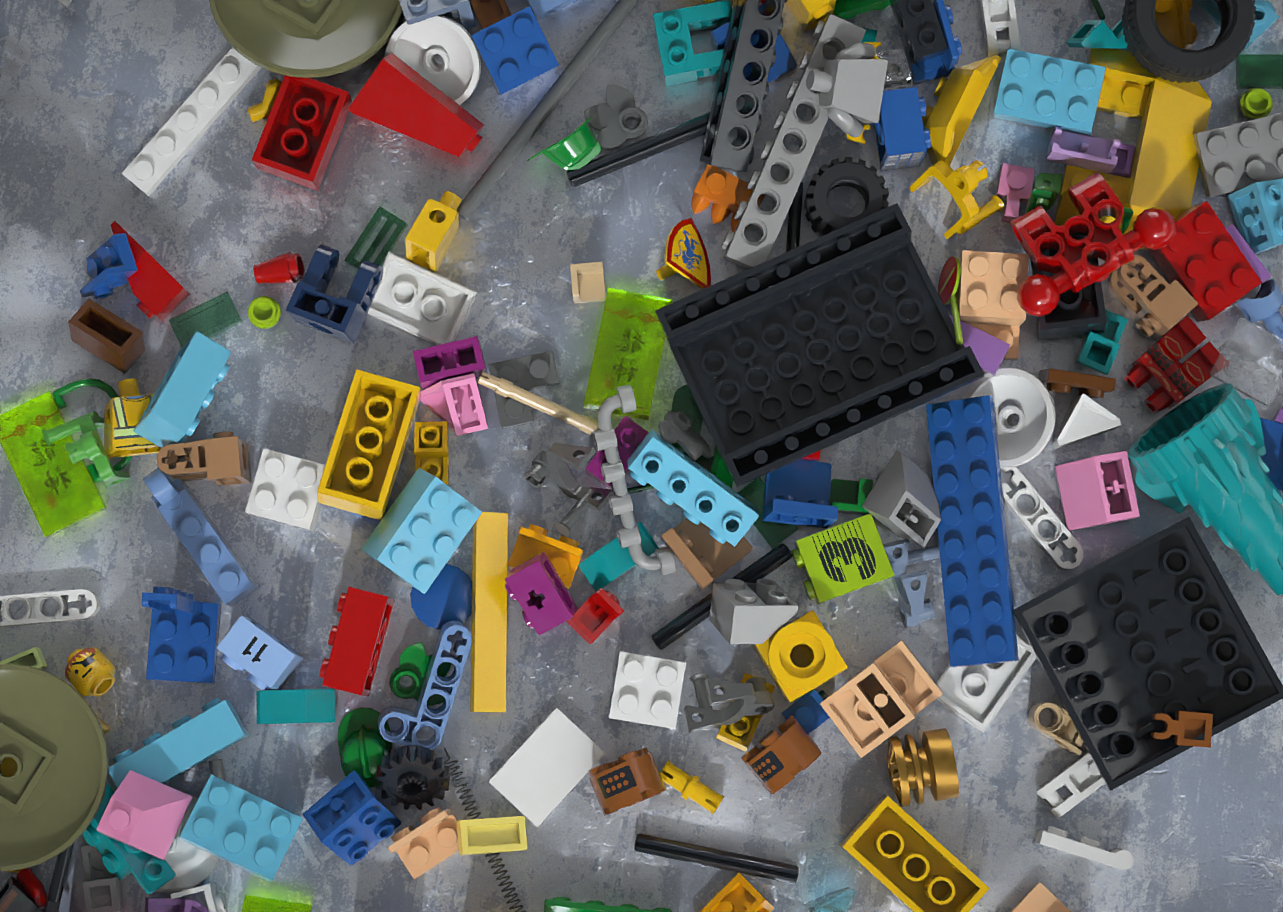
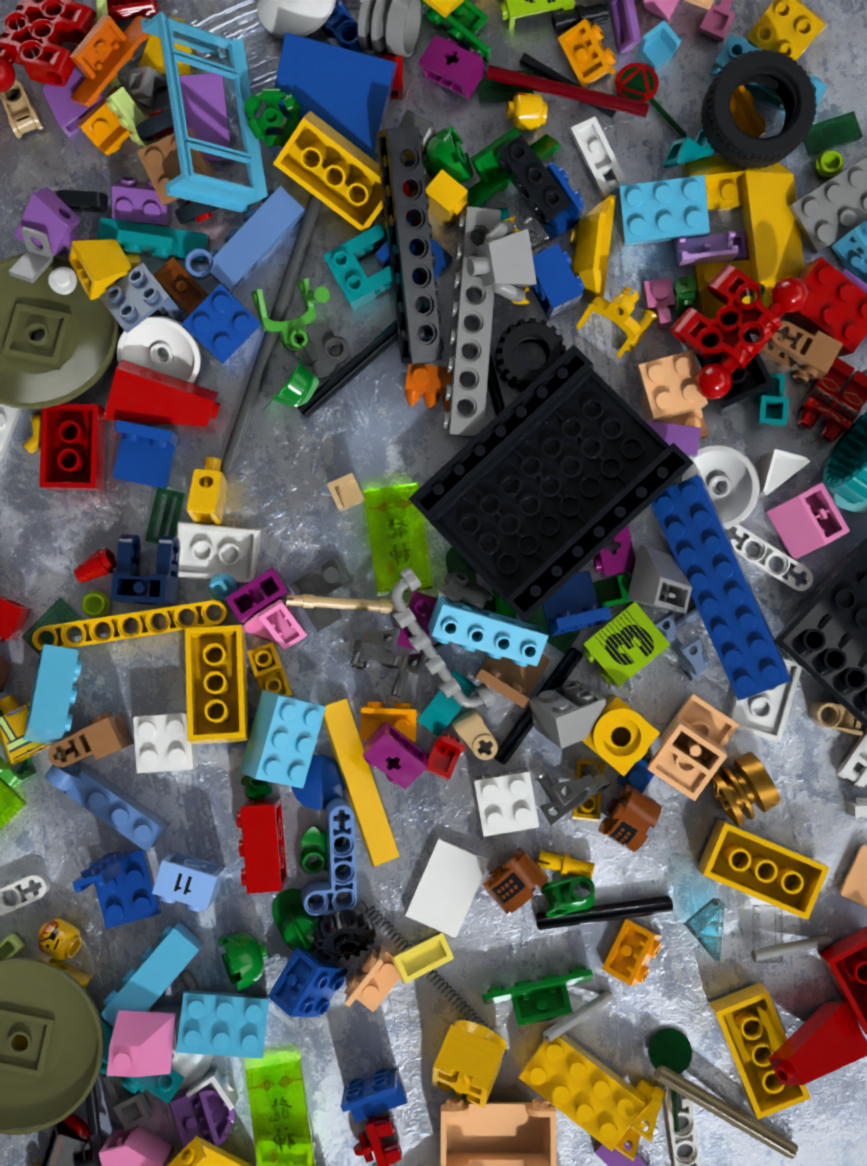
camera: 20 degrees left, 5 degrees up
teal slope [256,689,335,724] -> none
shield [656,218,711,289] -> none
piece [938,256,963,345] -> none
reddish brown tile [1039,368,1116,399] -> none
none -> yellow beam [32,600,229,651]
none -> blue bracket [112,420,178,489]
none -> medium azure tile [208,573,237,601]
none -> green cylinder [218,931,268,991]
none -> green plate [241,776,272,801]
none -> bright green piece [251,278,330,351]
none -> tan piece [451,708,498,760]
none -> green piece [540,876,596,917]
none -> magenta brick [593,526,635,577]

